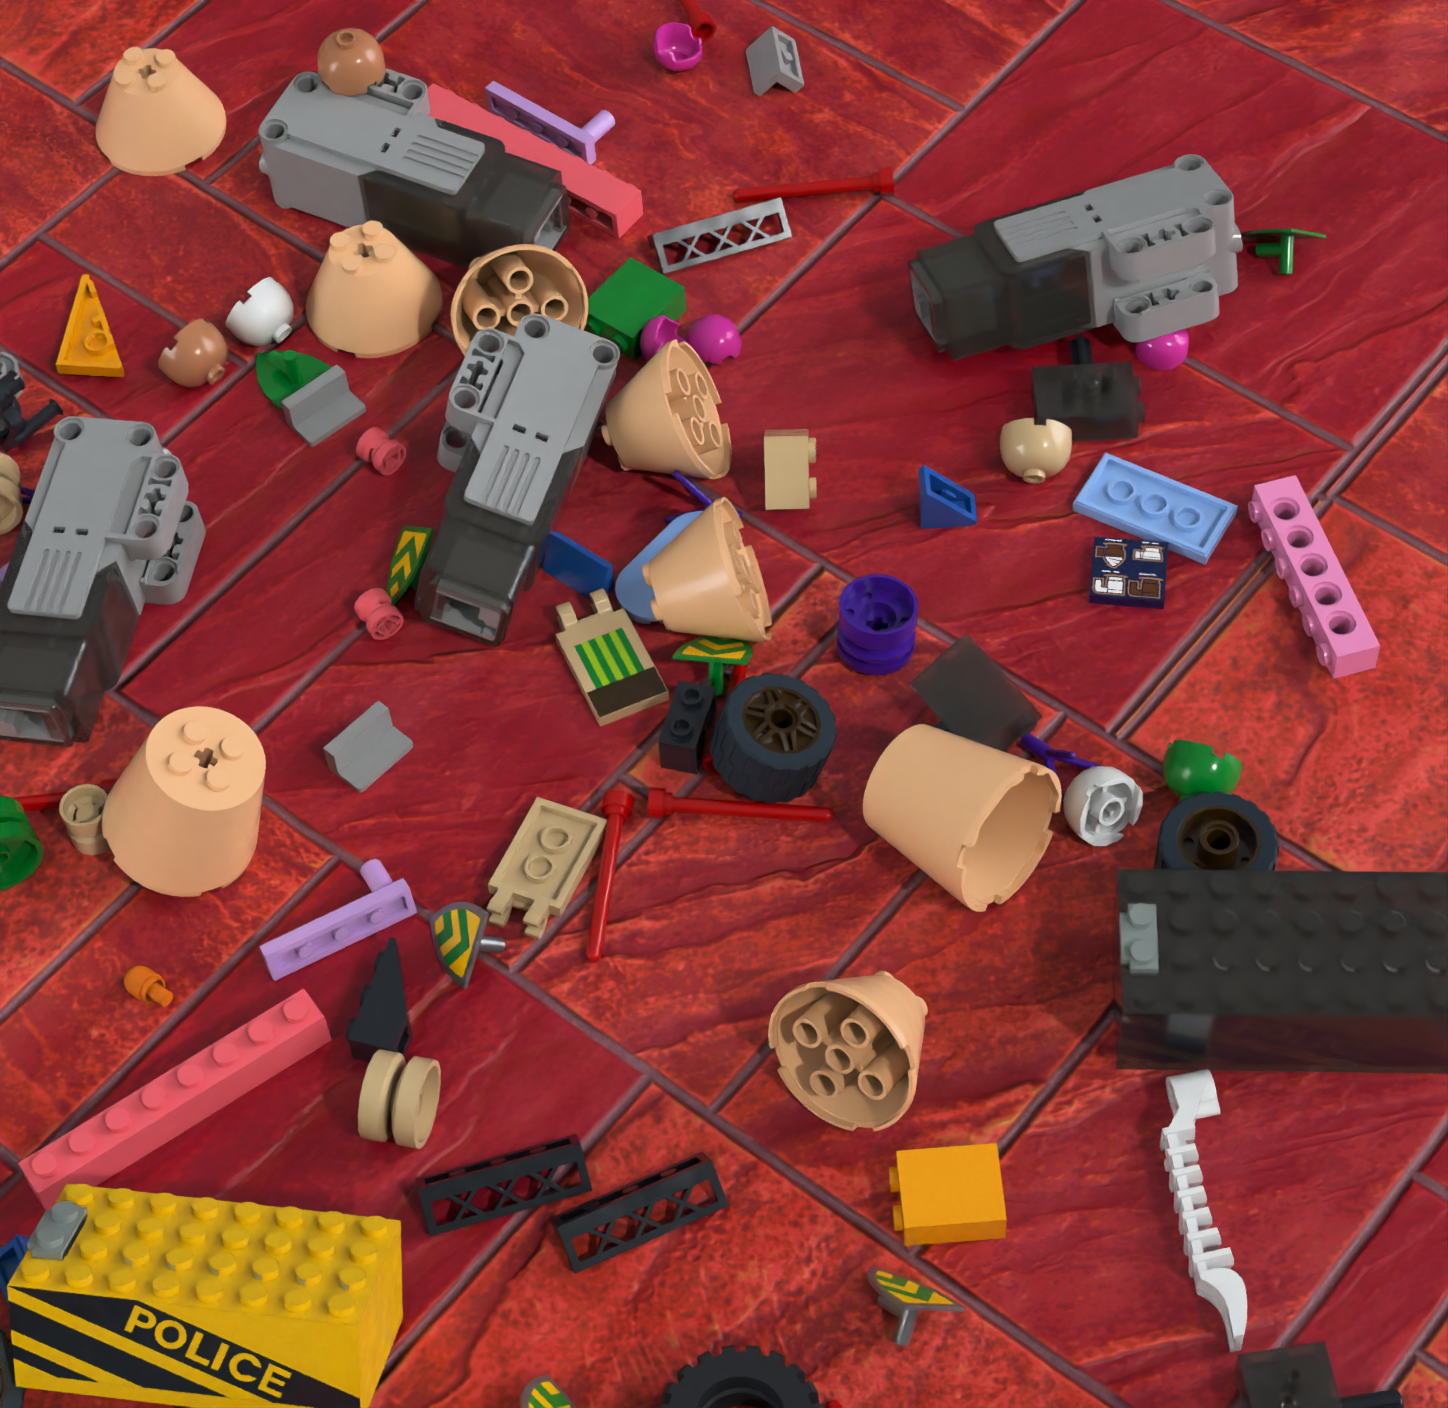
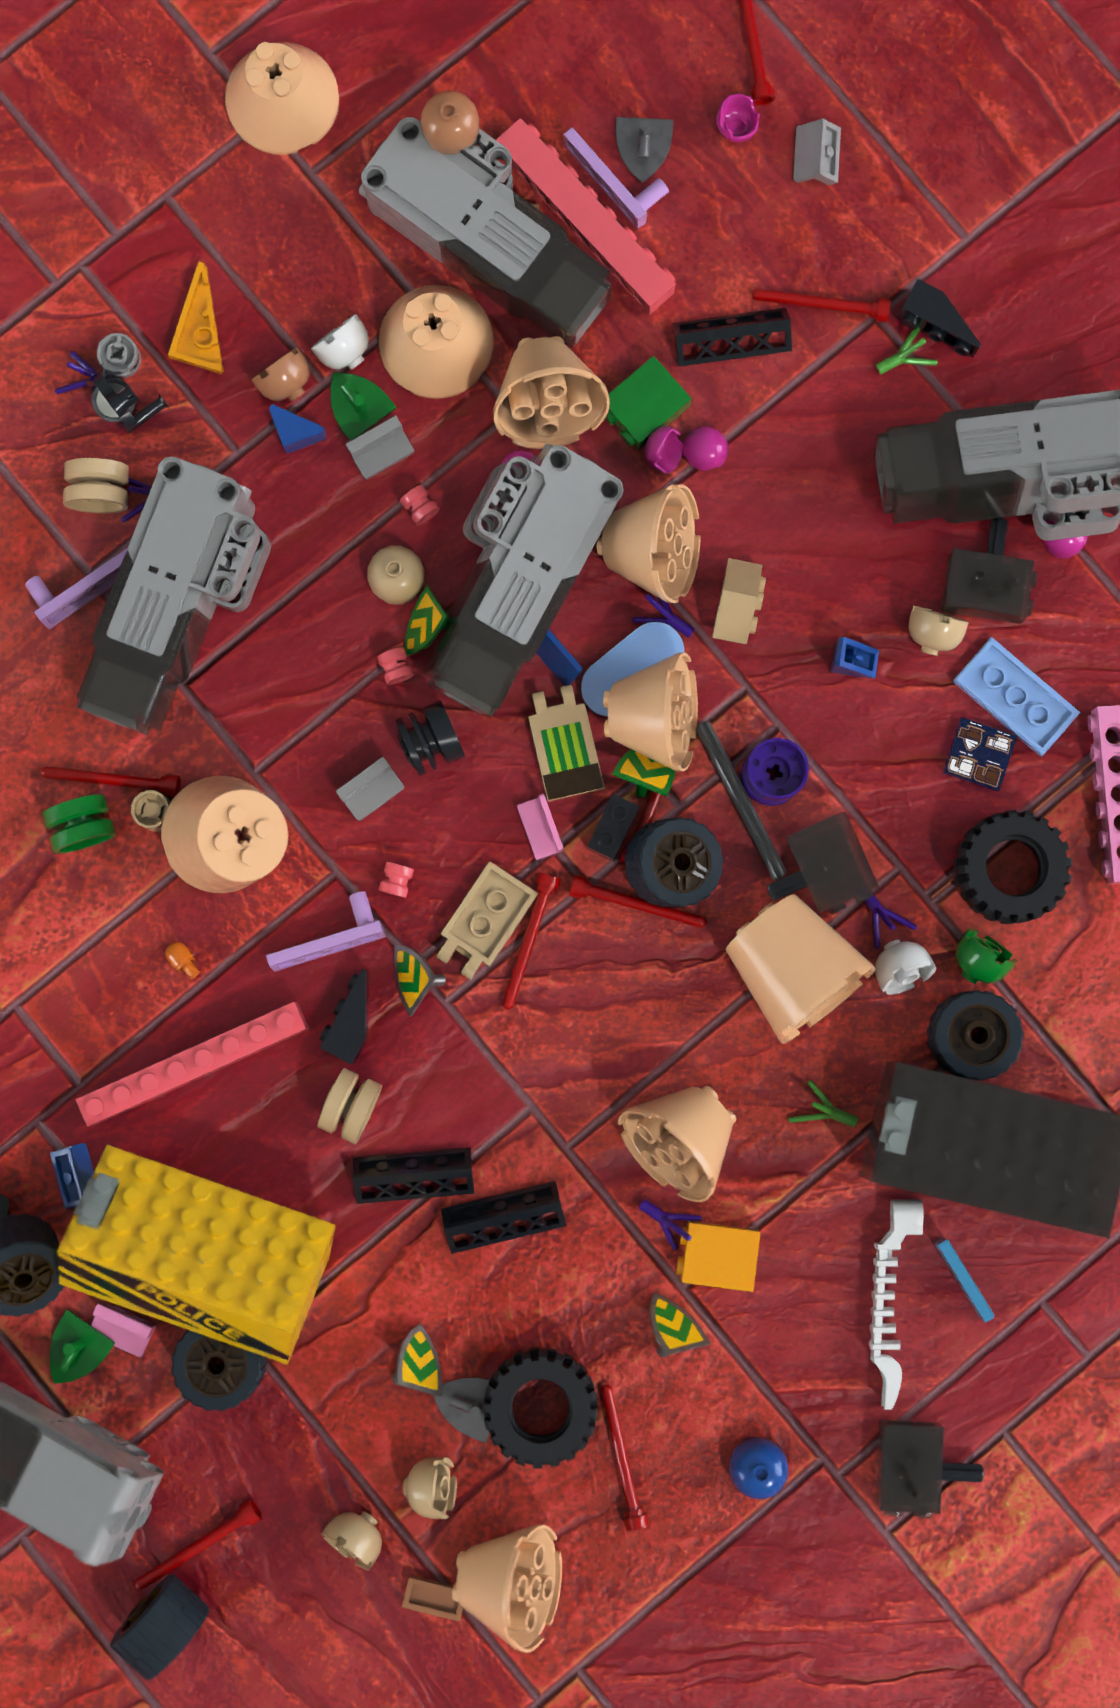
camera: 10 degrees right, 30 degrees up
none -> blue slope [269,404,327,454]
none -> tan cylinder [367,545,425,604]
none -> coral wheel [378,862,414,898]
none -> black wheel [395,700,465,776]
none -> bright pink panel [517,793,564,861]
none -> flat silver shield [616,117,673,183]
none -> dark purple plant [638,1199,702,1250]
none -> dark grey axle [696,721,787,880]
none -> bright green plant [788,1080,858,1128]
none -> bright green plant [876,328,938,375]
none -> black slope [897,279,981,358]
none -> dark azure tile [933,1237,994,1323]
none -> black tyre [953,810,1073,924]

